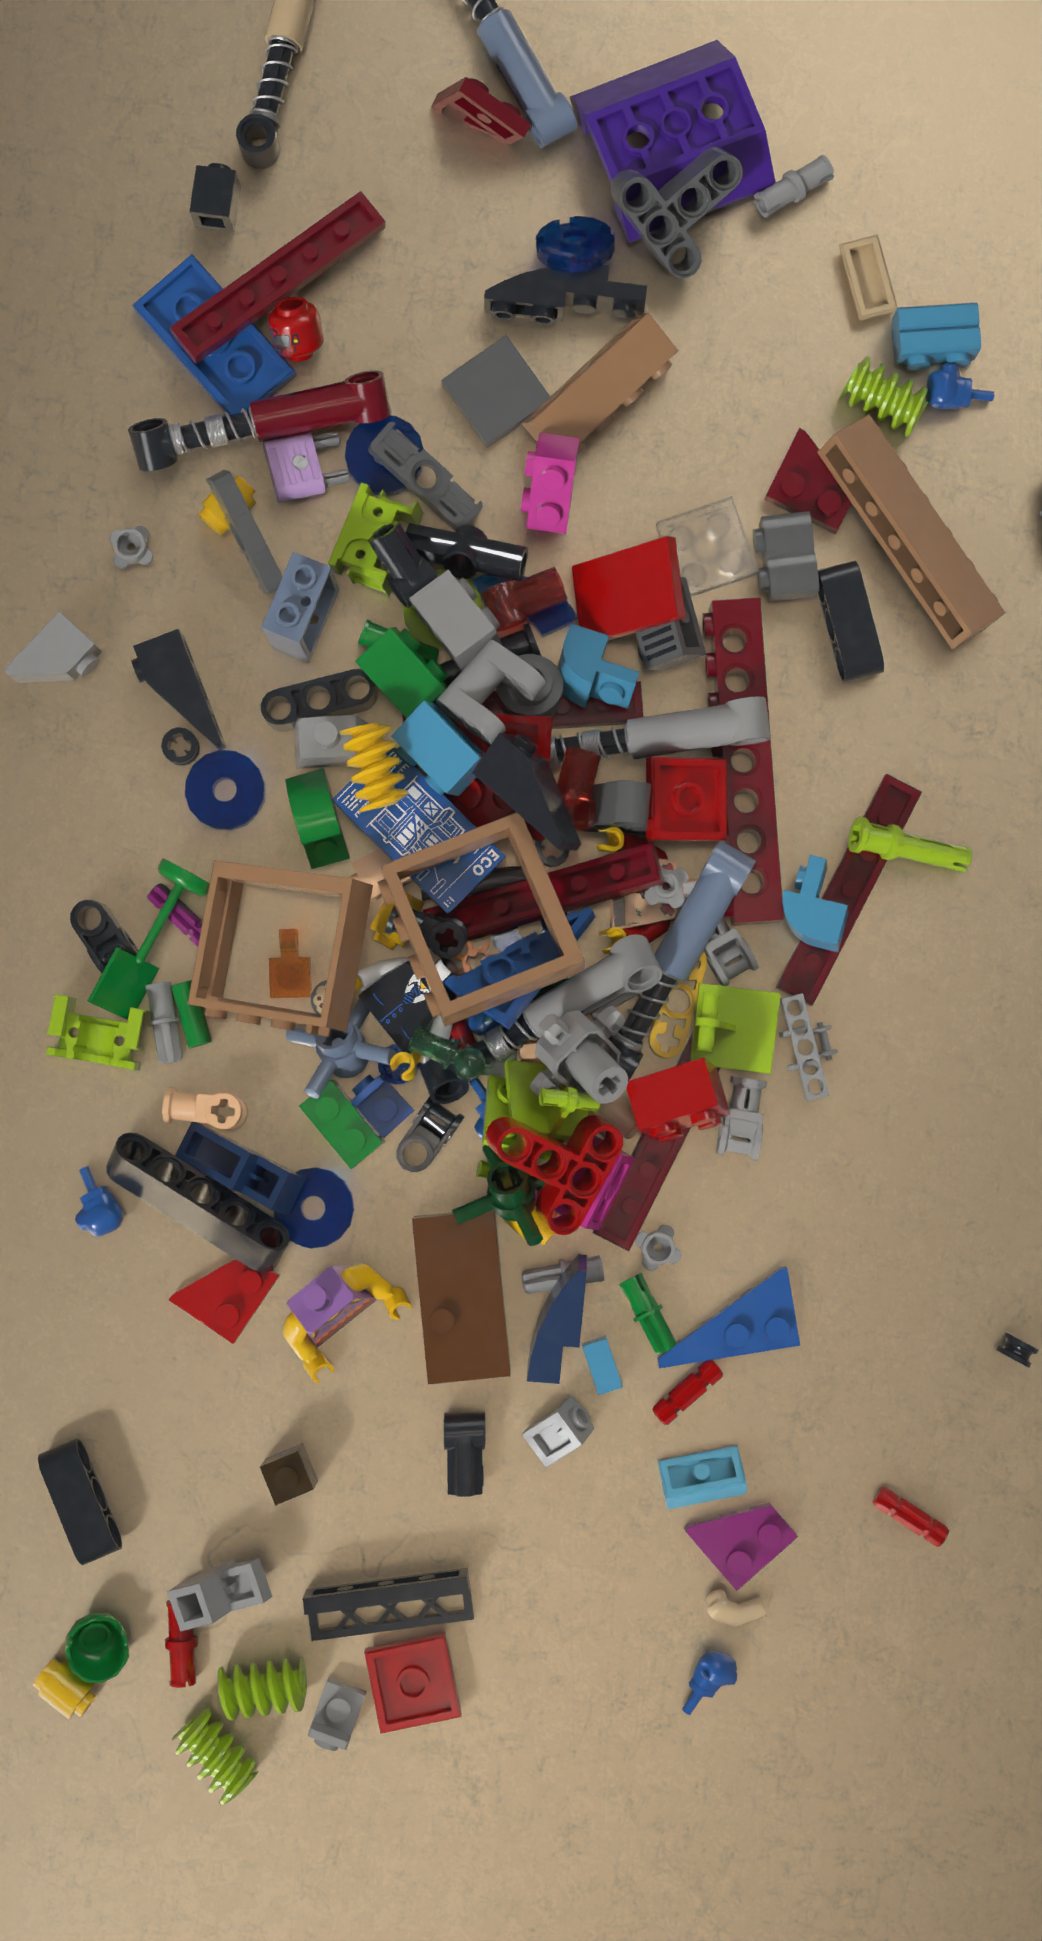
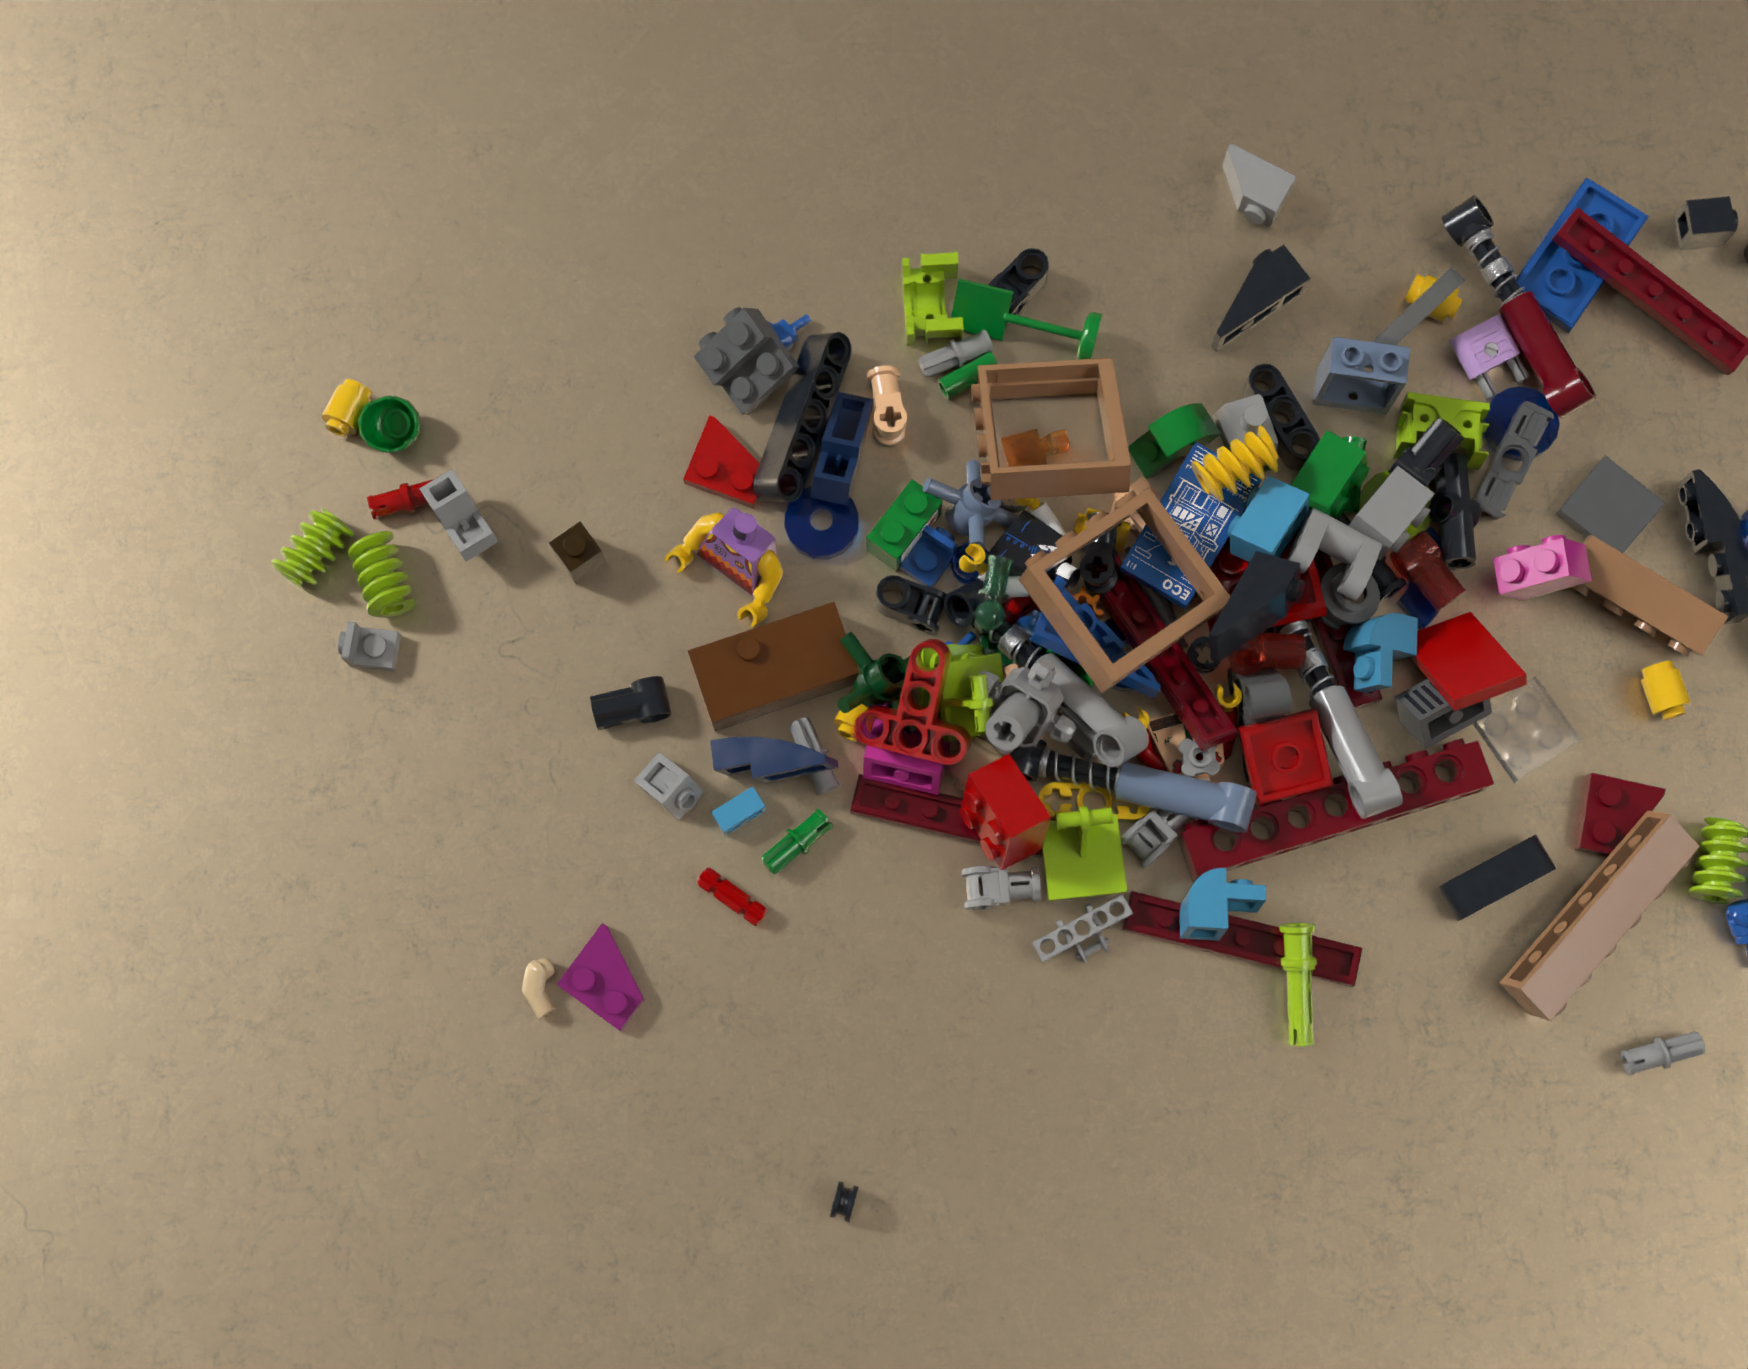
camera: 75 degrees right, 10 degrees down
black beam [38,1438,122,1565] -> none
light grey plate [110,526,153,569] -> none
magenta axle [147,883,202,947] -> none
black bush [161,727,200,766] -> none
clear blue tile [185,750,266,831] -> none
red head [269,297,324,362] -> none
black fence [302,1568,474,1641] -> none
red plate [364,1632,462,1734] -> none
light grey plate [635,1225,681,1271] -> none
blue wing [657,1266,800,1368] -> none
medium azure slope [658,1445,747,1509] -> none
blue piece [682,1651,737,1715] -> none
dark grey brick [753,511,819,602] -> none
red axle [872,1487,949,1547] -> none
none -> dark grey plate [693,307,800,415]
none -> yellow brick [1641,660,1691,720]

